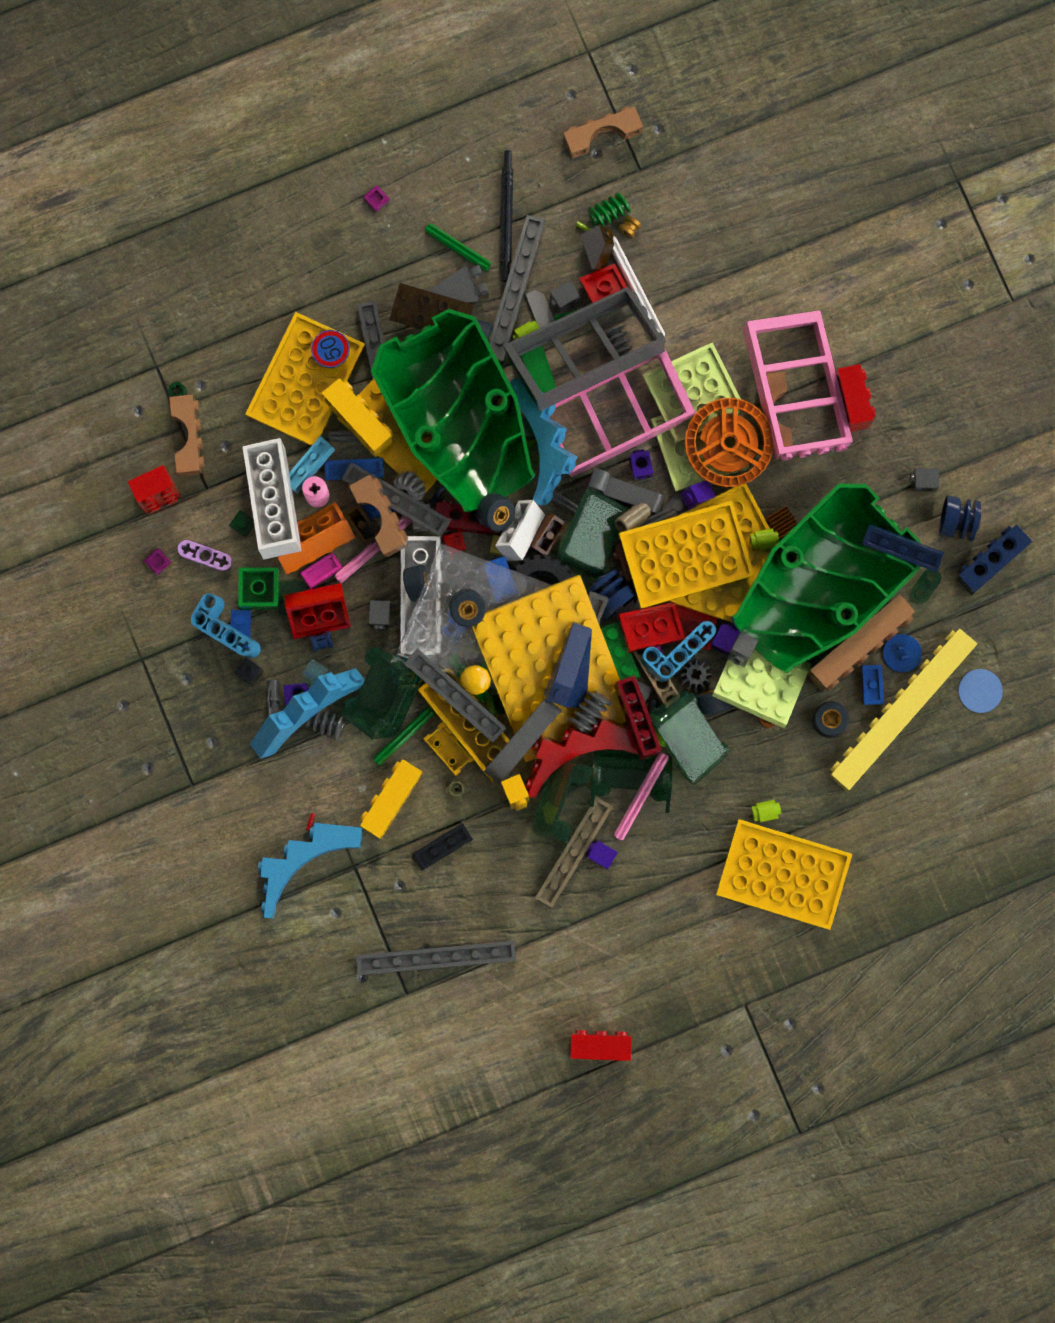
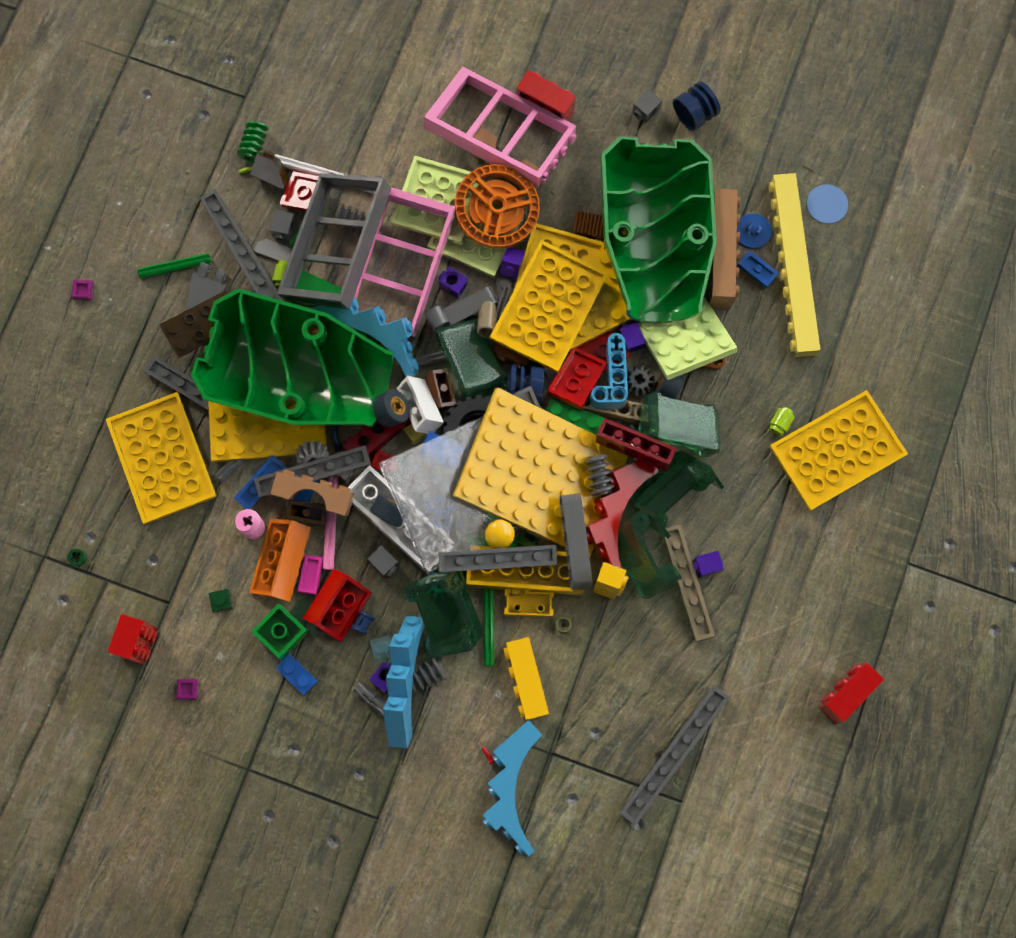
camera: 50 degrees left, 5 degrees down
medium nougat arch [169,395,205,477] -> none
lavender beam [178,540,233,572] -> none
dark azure beam [191,593,261,658] -> none
black brick [234,657,264,687] -> none
white brick [243,438,302,559] -> none
medium azure plate [289,436,335,493] -> none
piece [311,330,350,368] -> none
yellow brick [322,378,393,458] -> none
black tile [413,823,473,871] -> none
black wheel [449,589,486,627] -> none
black axle [500,150,513,282] -> none
dark blue wedge [544,622,592,708] -> none
medium nougat arch [563,107,643,159] -> none
bright pink axle [614,752,669,840] -> none
pearl gold wheel [617,215,642,239] -> none
dark grey brick [727,632,759,668] -> none
lime brick [750,528,779,551] -> none
black wheel [812,701,849,738] -> none
dark blue piece [862,524,945,572] -> none
clear green plate [909,569,941,604] -> none
dark blue brick [956,524,1032,595] -> none

